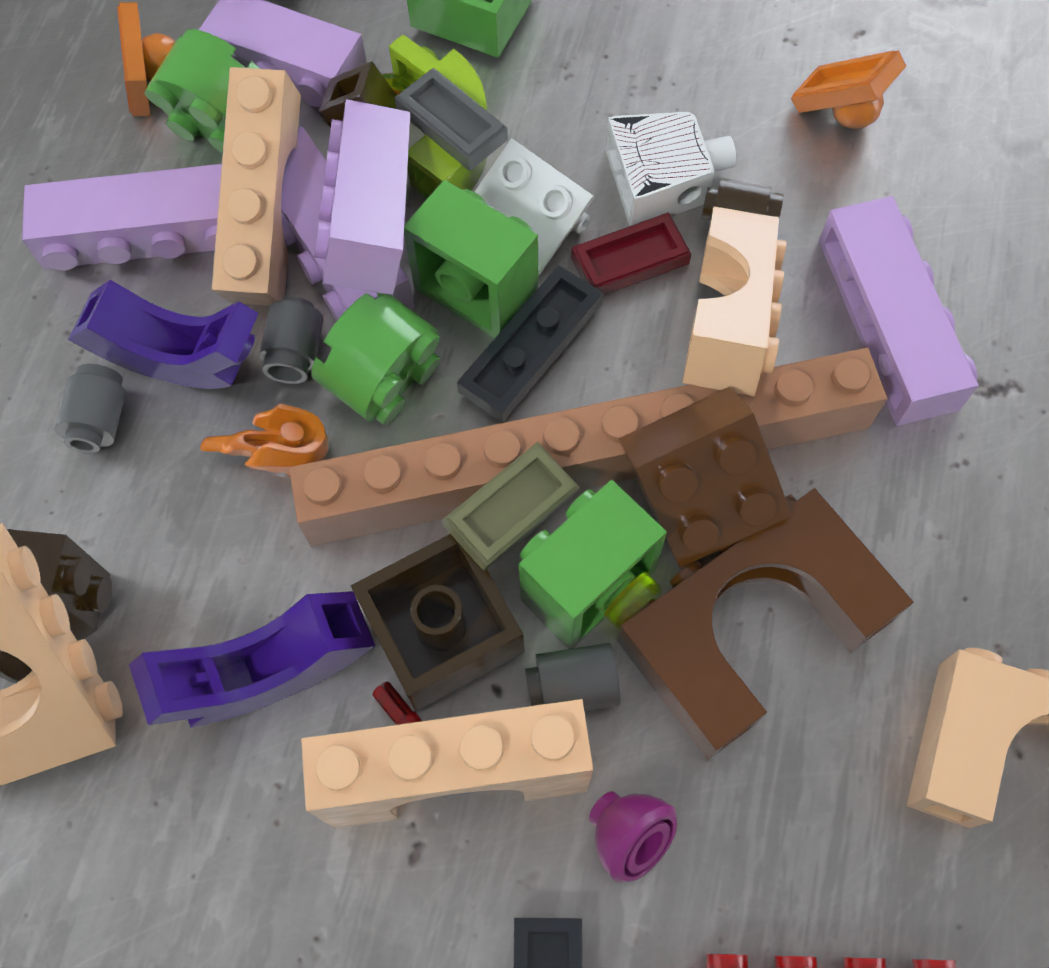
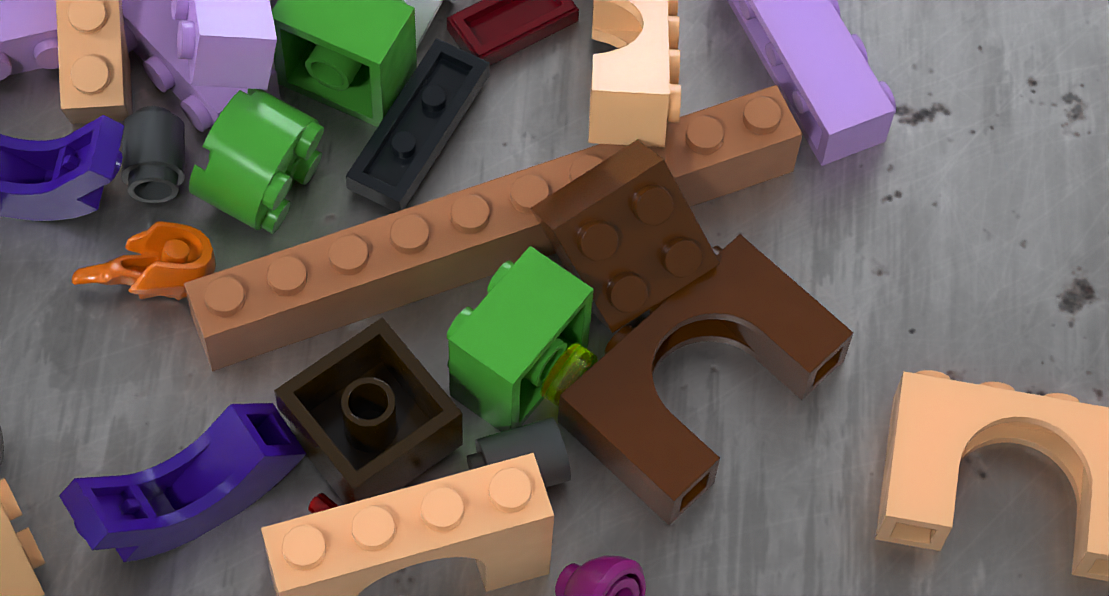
camera: 15 degrees left, 5 degrees down
olive tile [442,442,579,571] -> none

